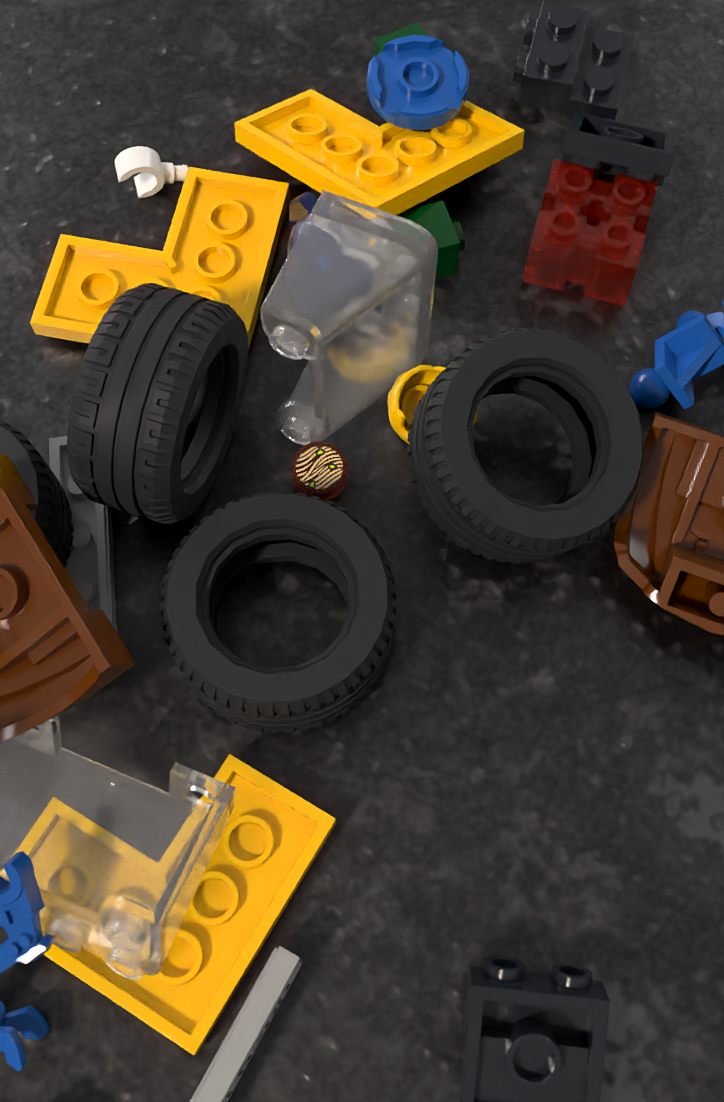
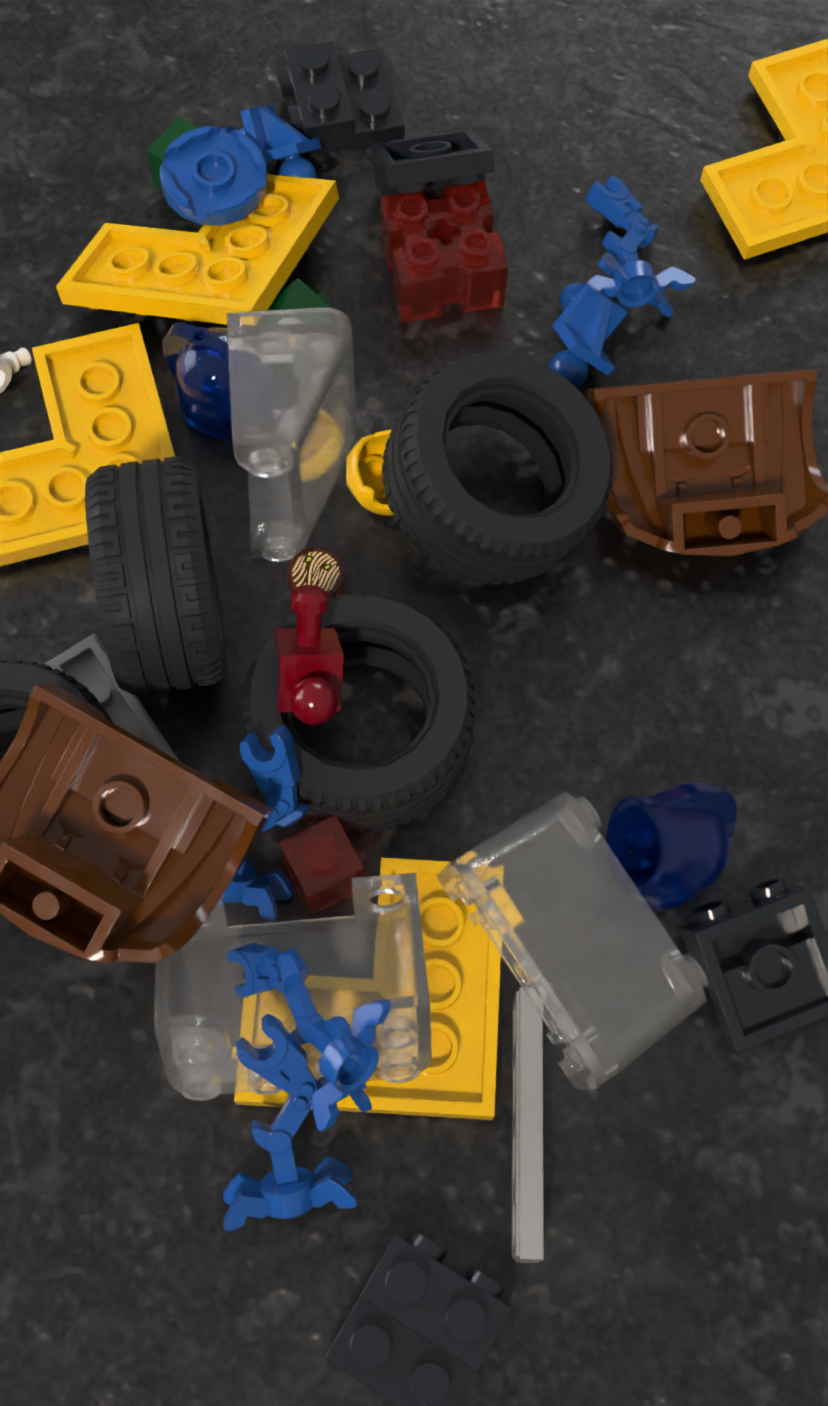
camera: 30 degrees left, 0 degrees up
none -> blue piece [219,104,321,179]
none -> blue piece [219,725,309,923]
none -> blue piece [226,943,391,1132]
none -> dark red piece [273,585,344,725]
none -> clear red brick [279,815,365,916]
none -> clear windscreen [436,792,708,1089]
none -> clear blue helmet [605,783,737,911]

